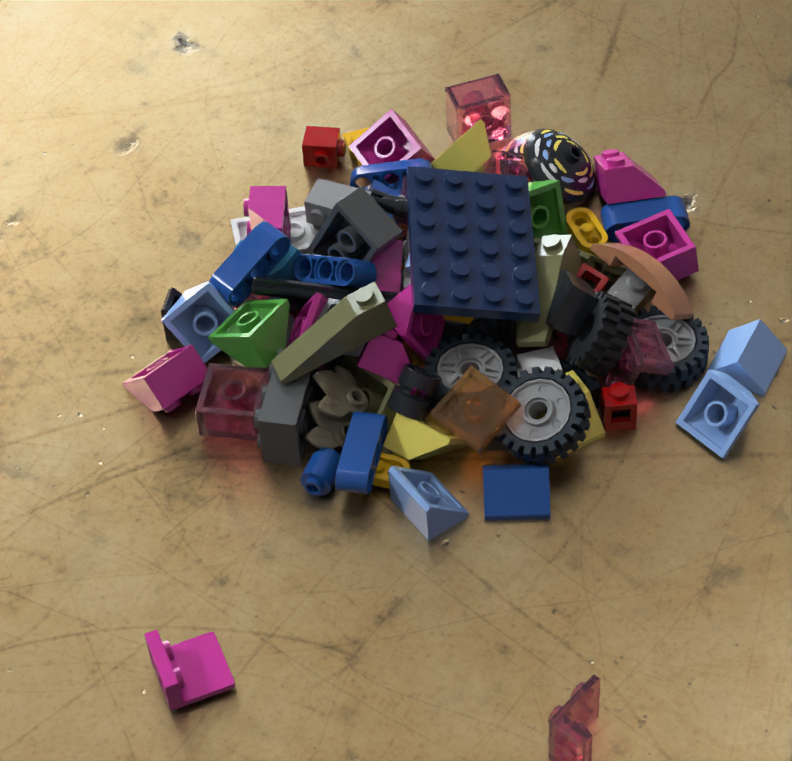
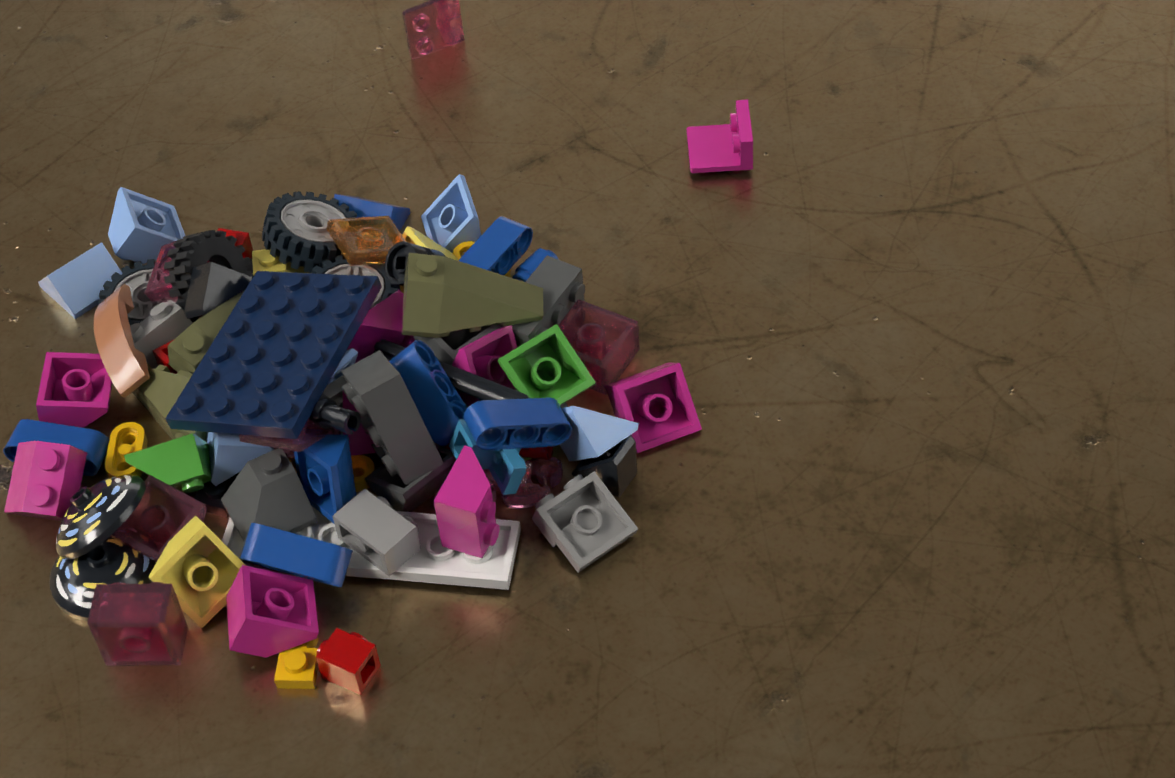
camera: 160 degrees left, 0 degrees up
none -> light grey plate [532,471,638,572]

